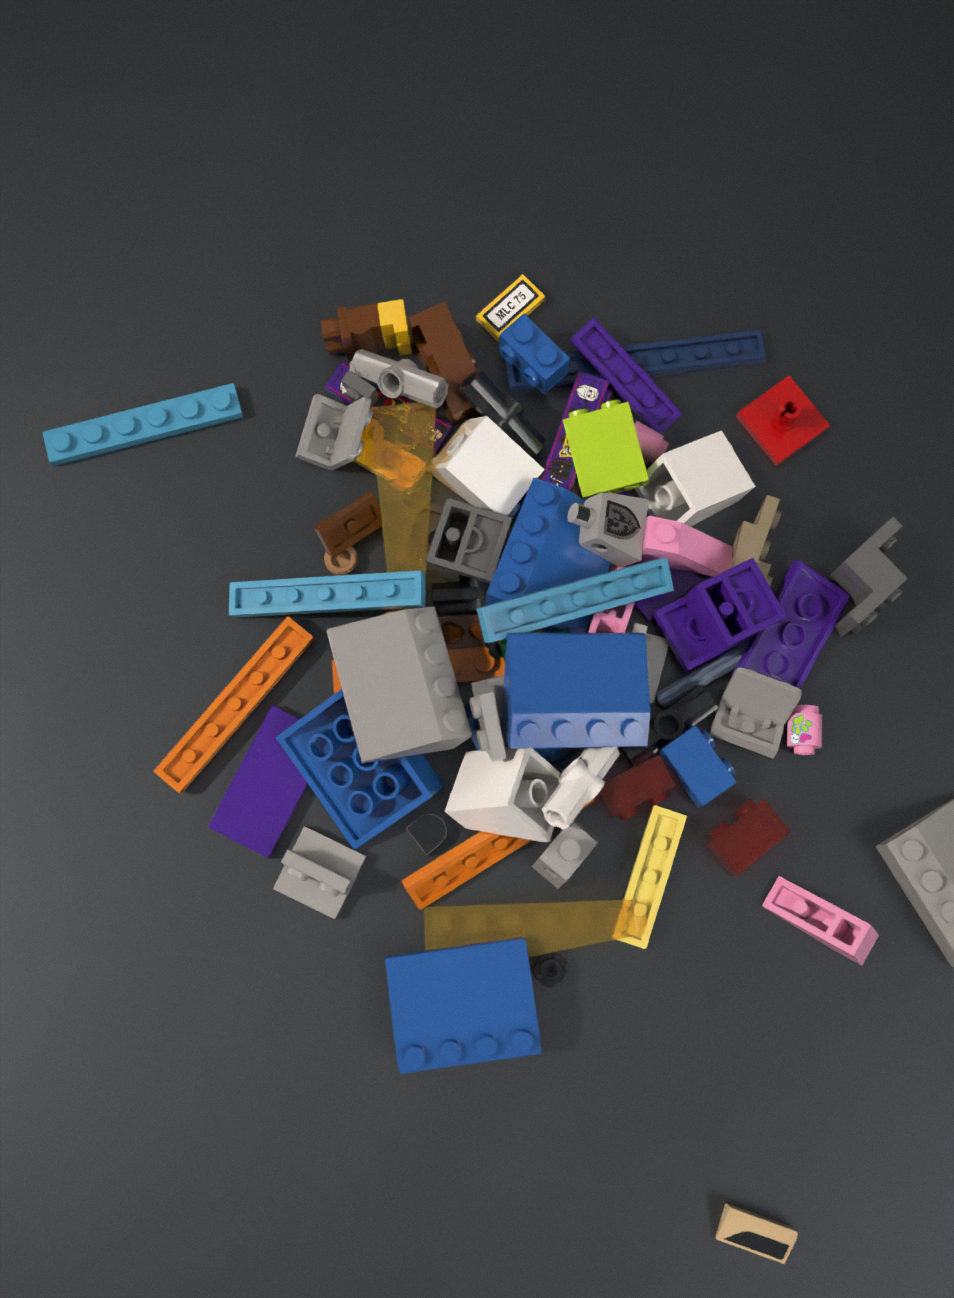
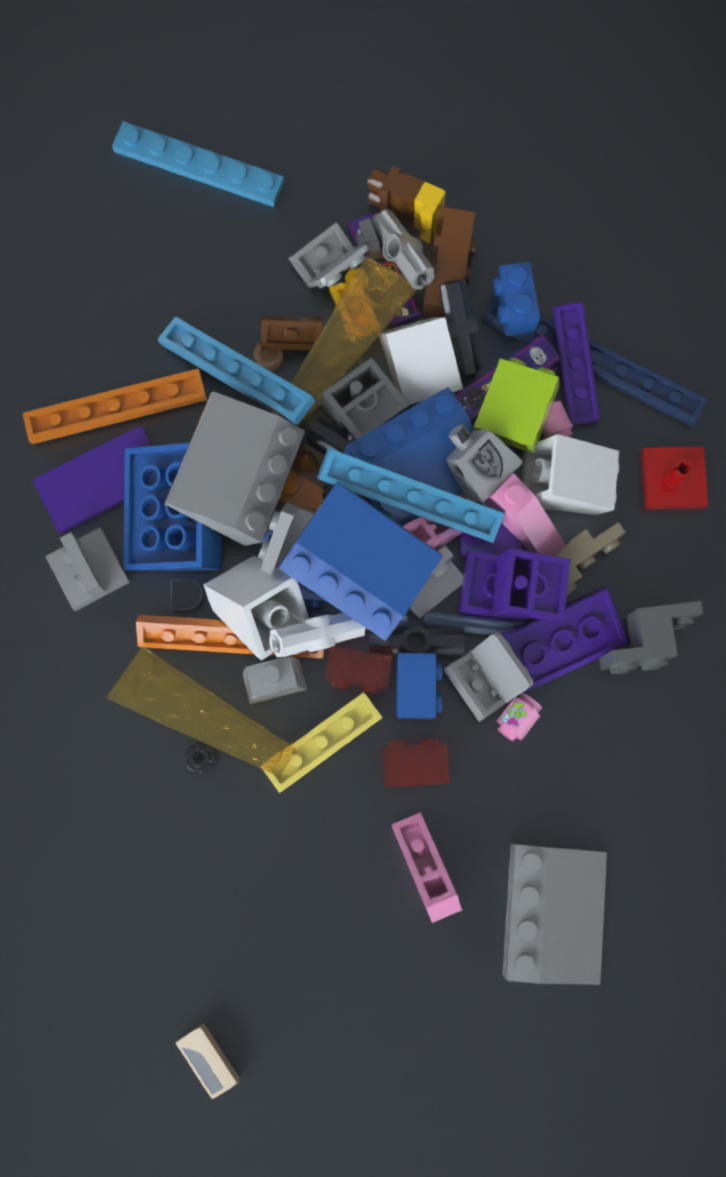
camera: 35 degrees right, 0 degrees up
blue slope [385,937,542,1074] -> none
tile [476,274,545,342] -> none

